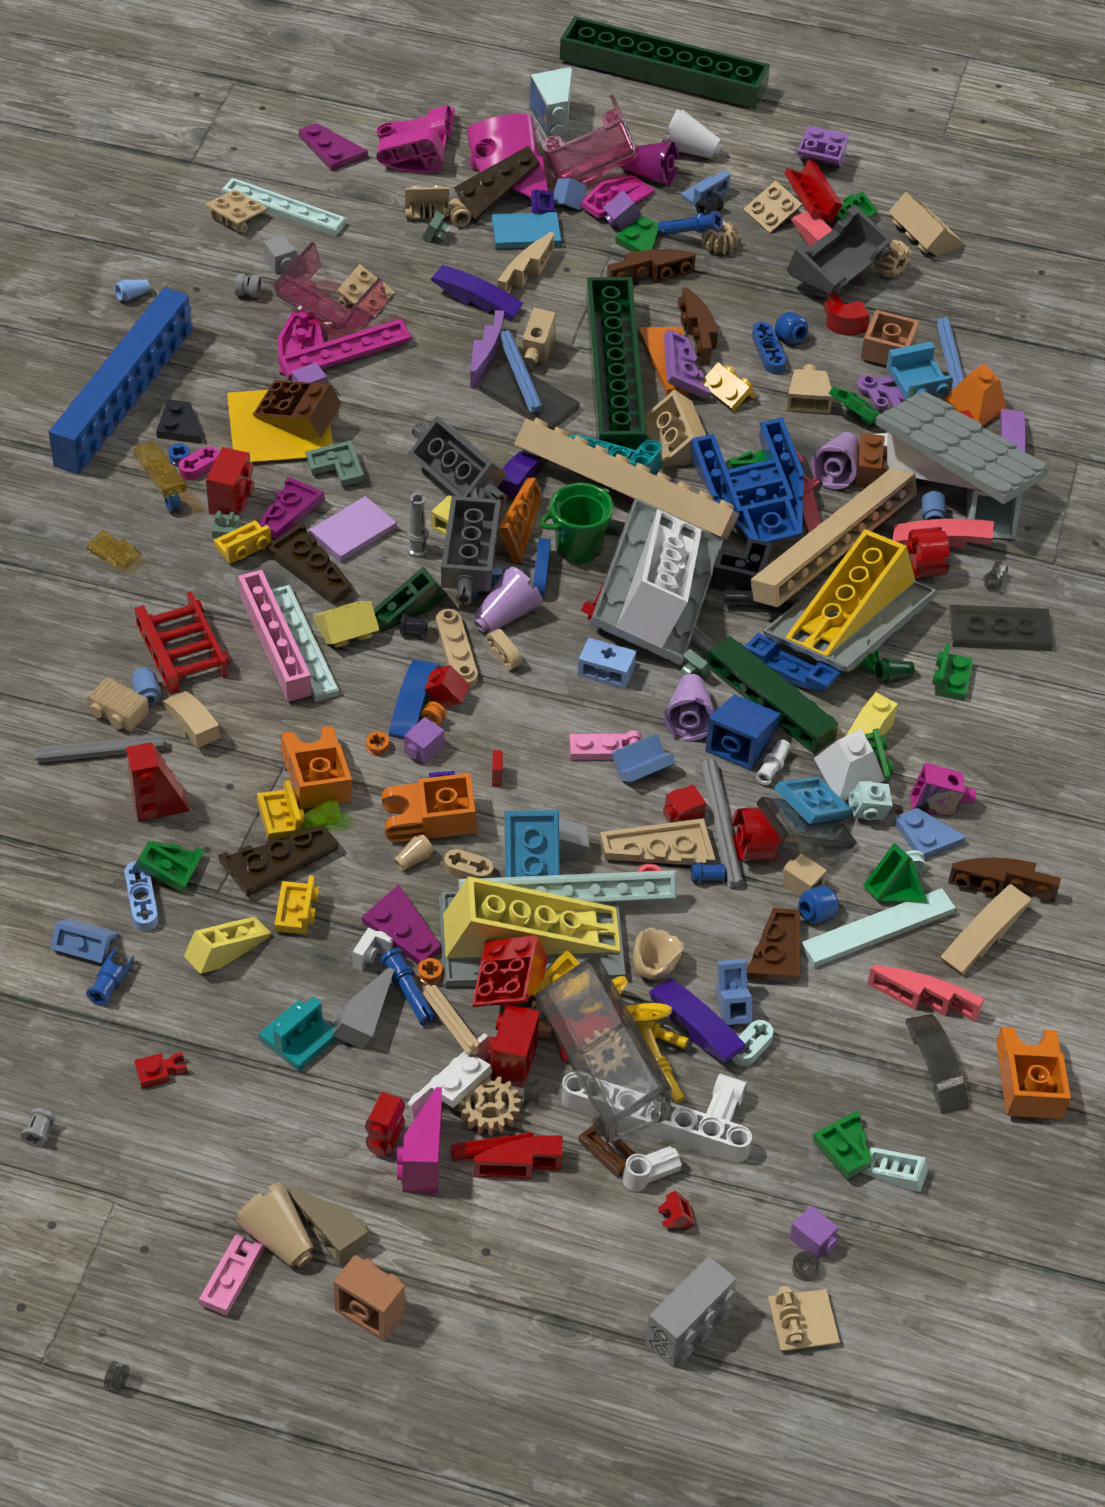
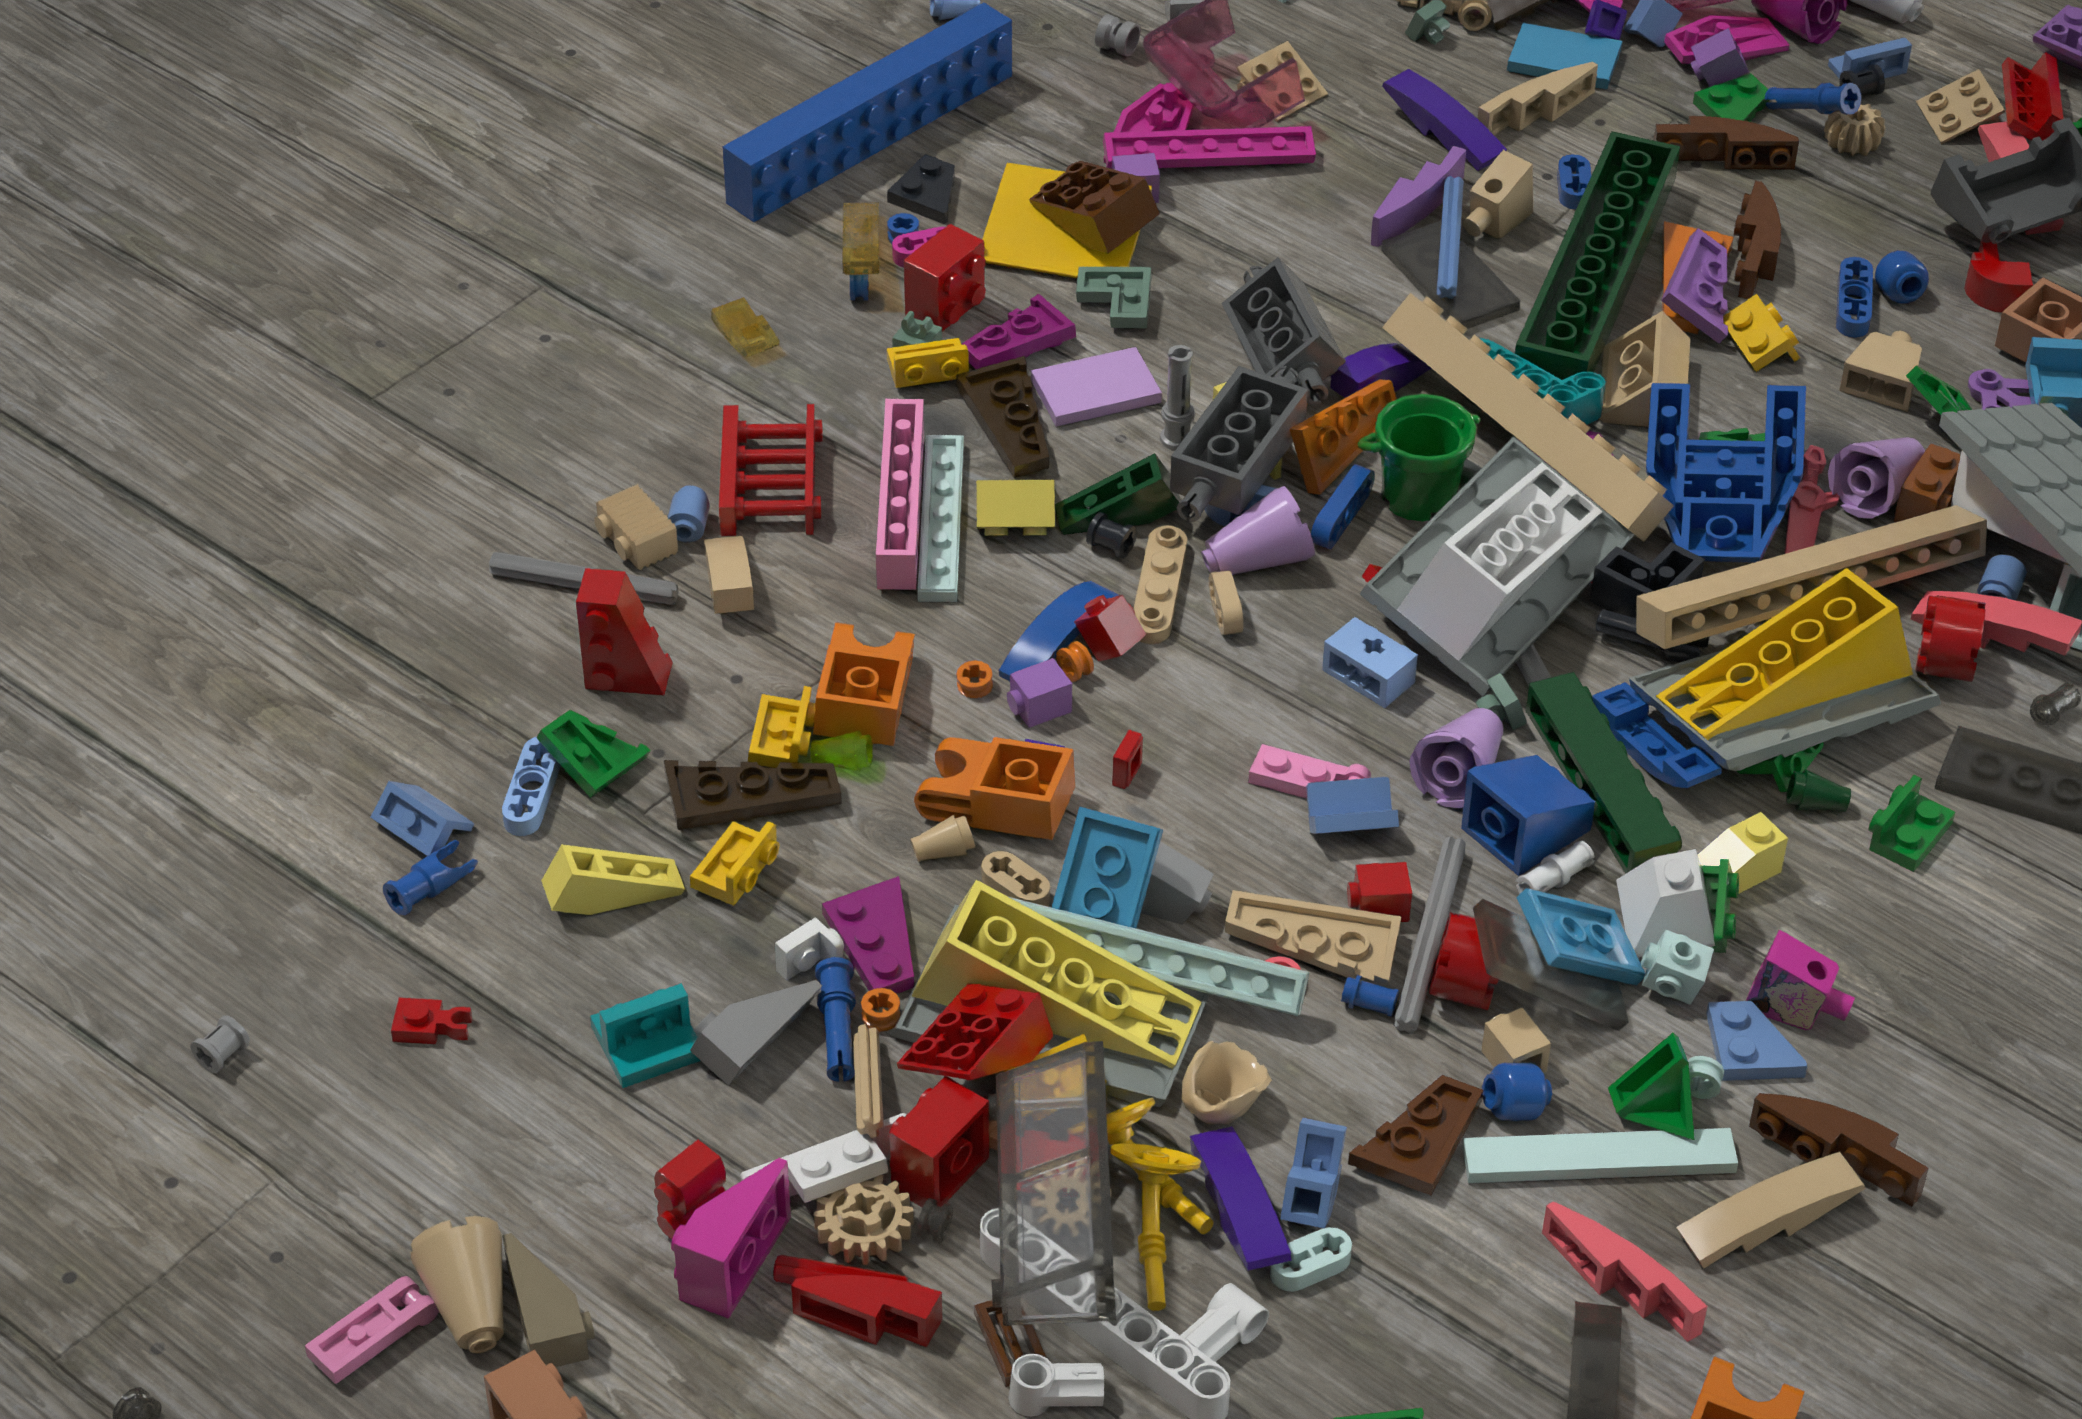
camera: 25 degrees right, 5 degrees down
none -> blue beam [1557,154,1591,210]

